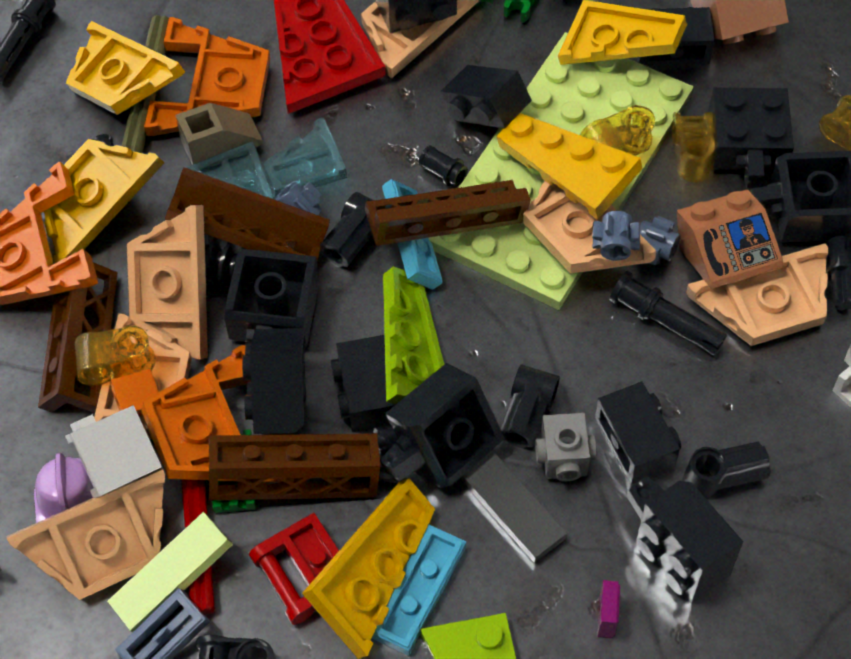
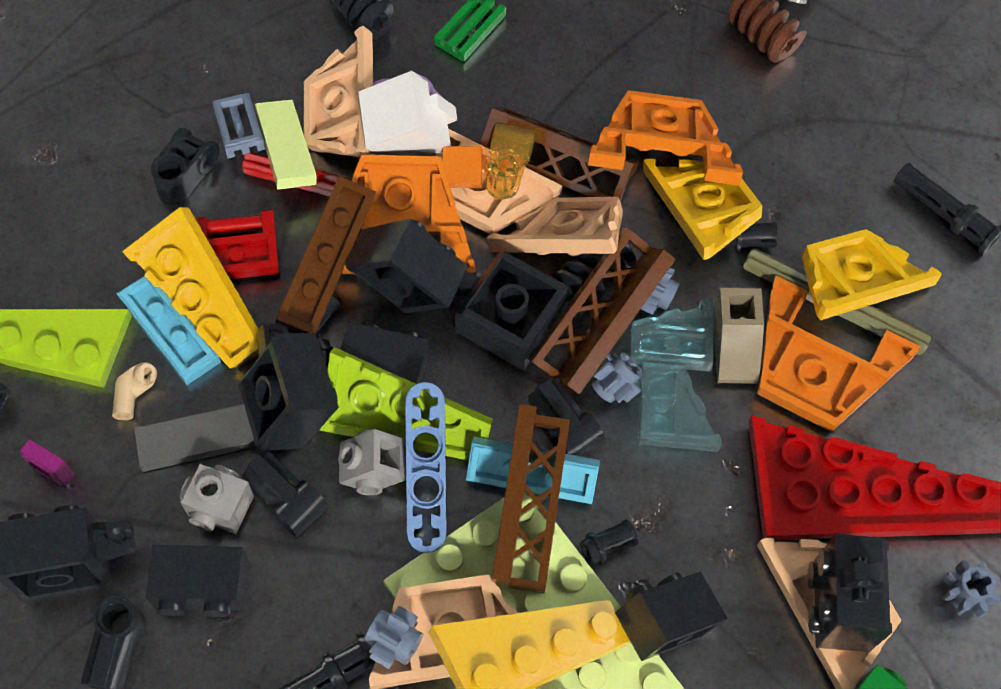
camera: 110 degrees right, 5 degrees up
none -> tan arm [112,362,157,420]
none -> light grey brick [338,429,406,495]
none -> medium blue beam [406,382,446,553]

